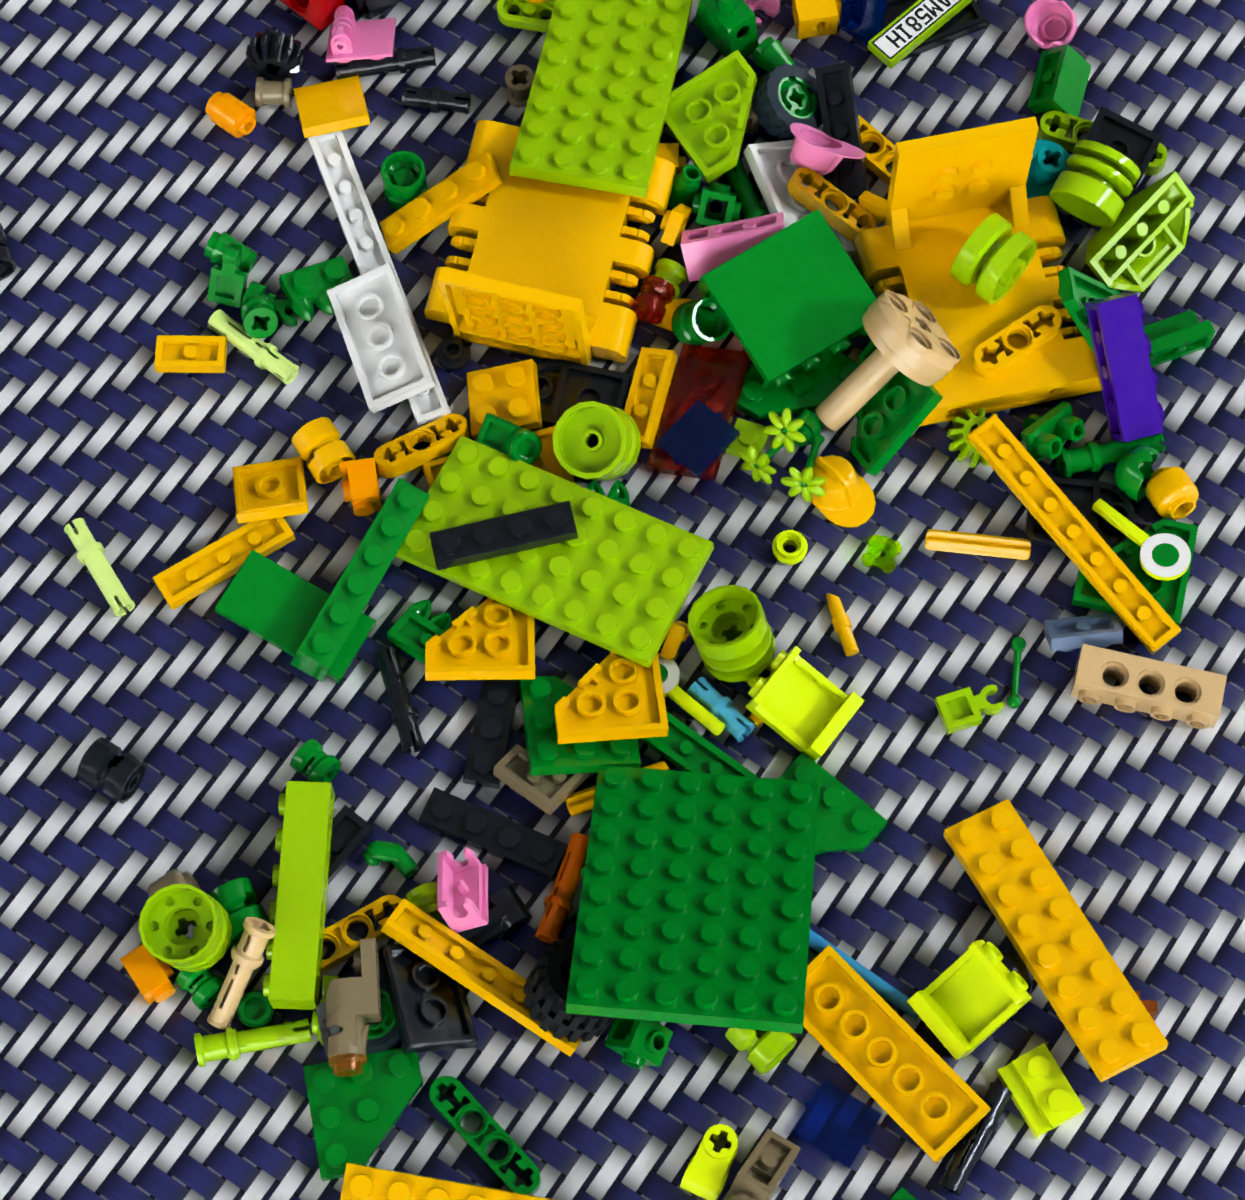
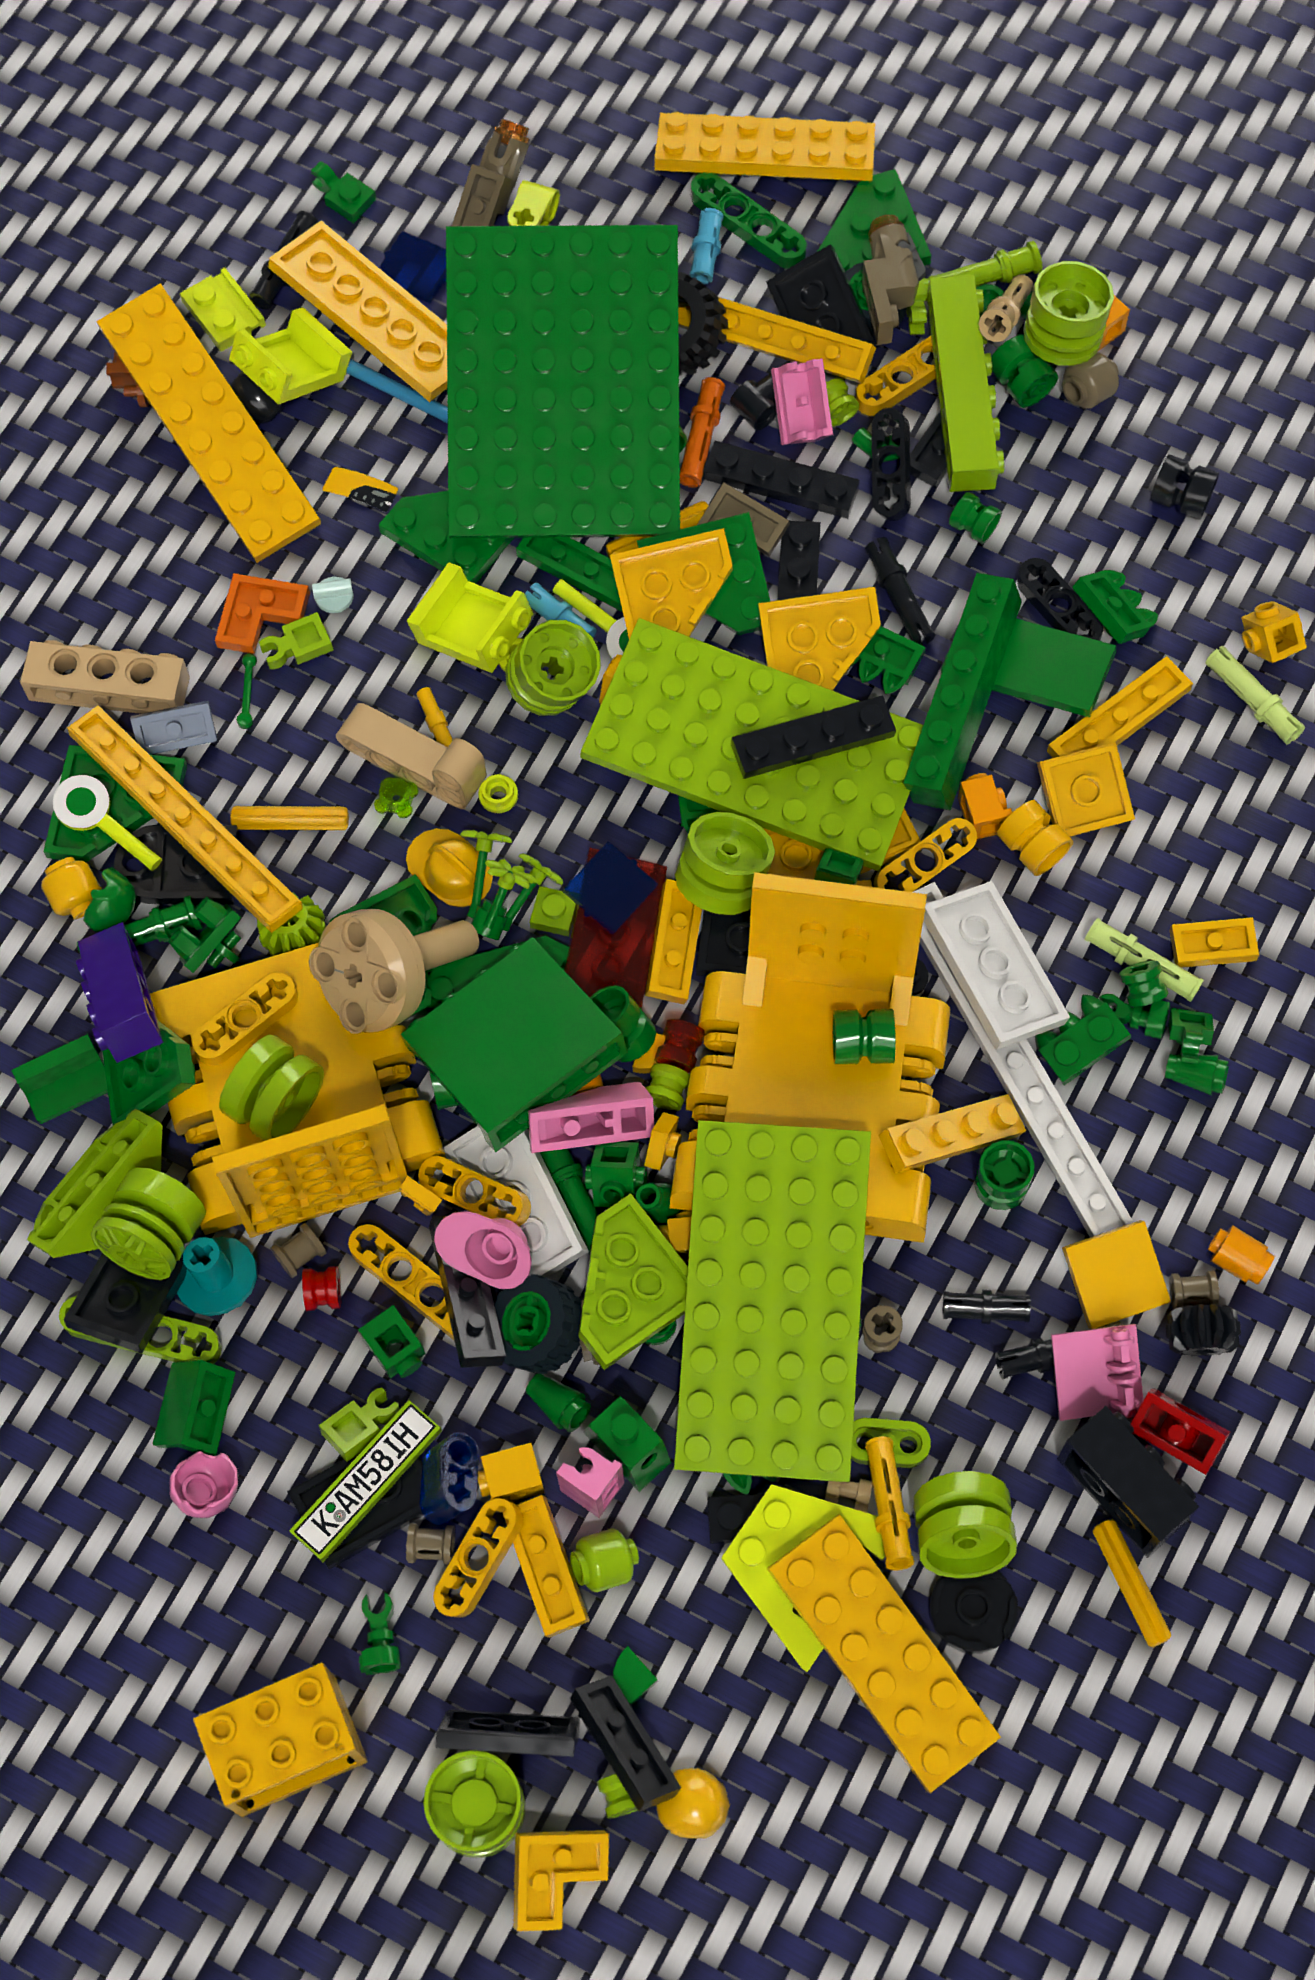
camera: 175 degrees right, 0 degrees up
green tile [505,428,542,464] -> none
none -> orange plate [215,573,310,654]
none -> light aqua plate [312,577,353,613]
none -> lime plate [319,1387,400,1462]
none -> yellow sticker [322,467,398,512]
none -> tan beam [336,703,487,809]
none -> green brick [358,1305,426,1379]
none -> medium azure pin [690,208,723,285]
none -> green wheel [833,1009,896,1064]
none -> black beam [871,408,911,521]
none -> black beam [1017,558,1103,641]
none -> green plate [1072,570,1158,644]
none -> yellow brick [1241,602,1307,663]

